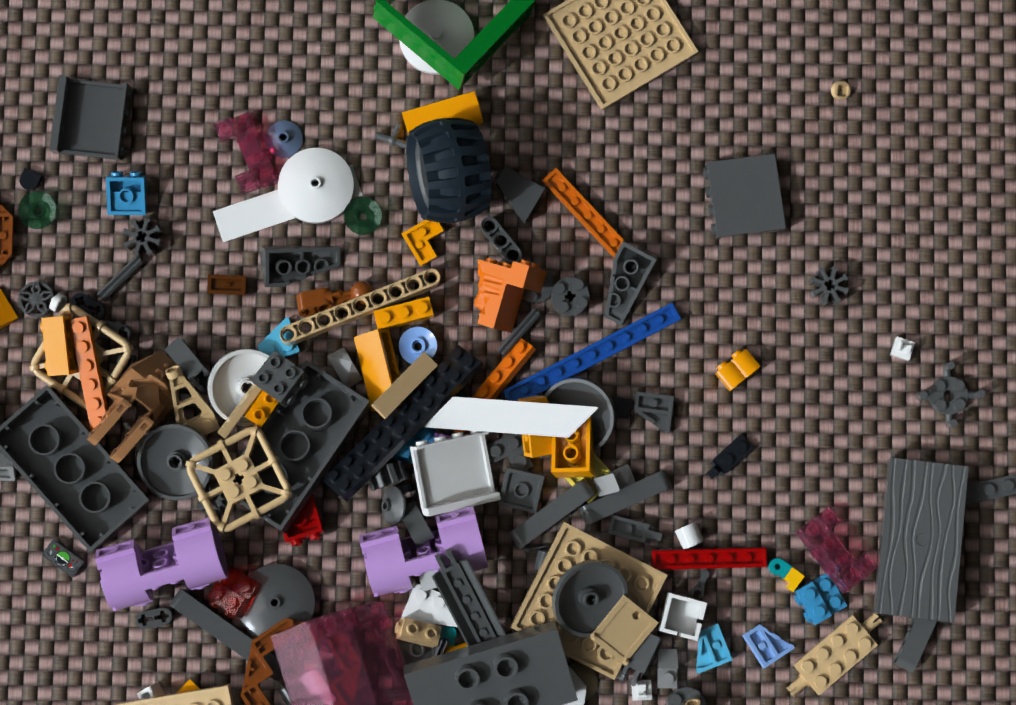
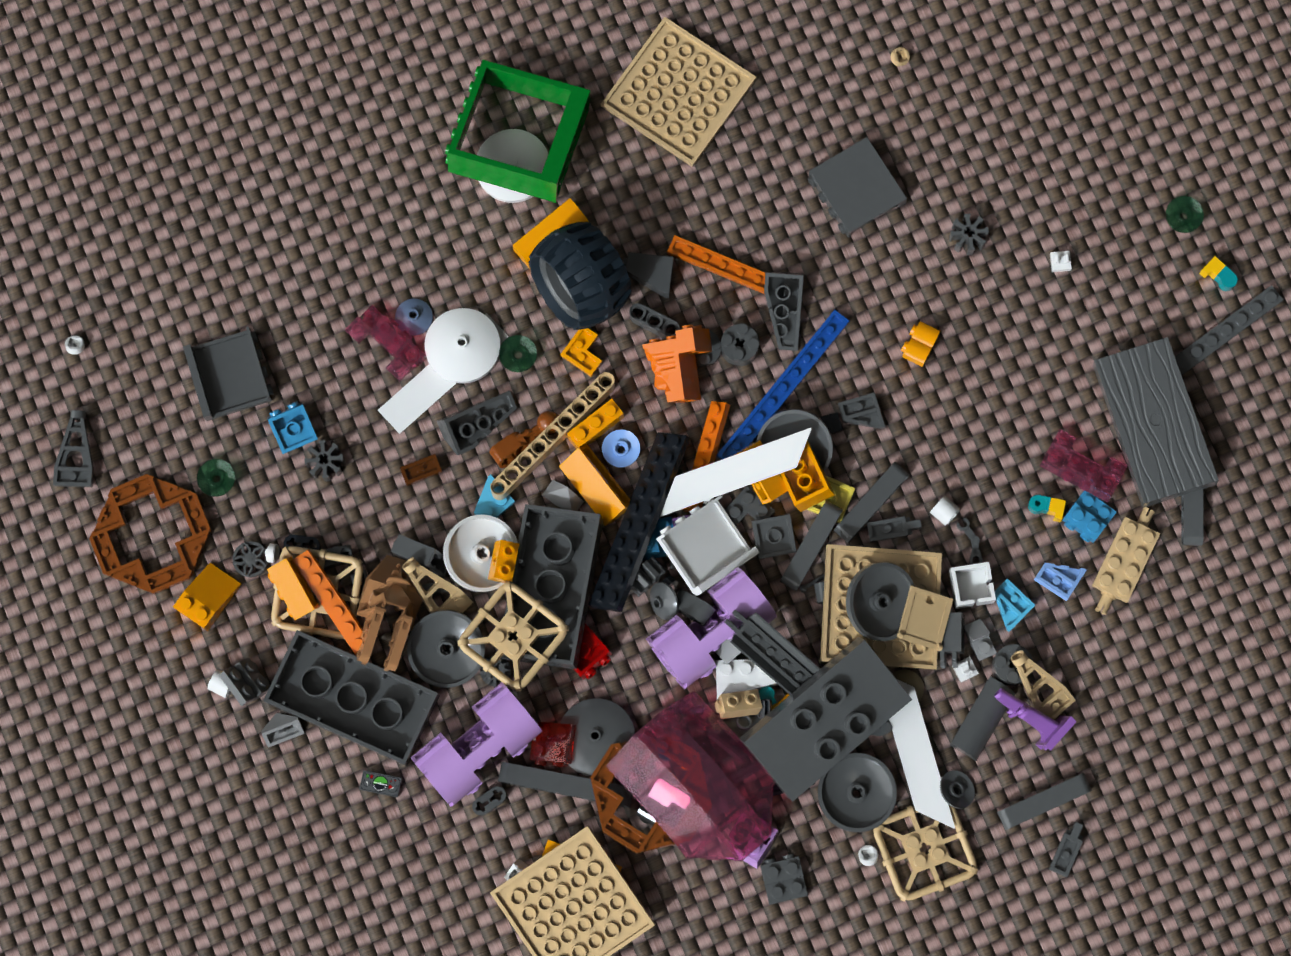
camera: 15 degrees left, 5 degrees down
black tile [19,168,43,191] -> none
dark grey axle [97,256,144,301] -> none
tan tile [217,384,262,438] -> none
dark grey bracket [252,351,309,408] -> none
tan tile [371,352,438,419] -> none
dark grey piece [375,123,407,149] -> none
dark grey axle [498,309,541,356] -> none
light grey slope [592,464,635,497] -> none
red tile [651,548,767,570] -> none
black hinge [706,434,754,479] -> none
dark grey plate [916,362,985,428] -> none

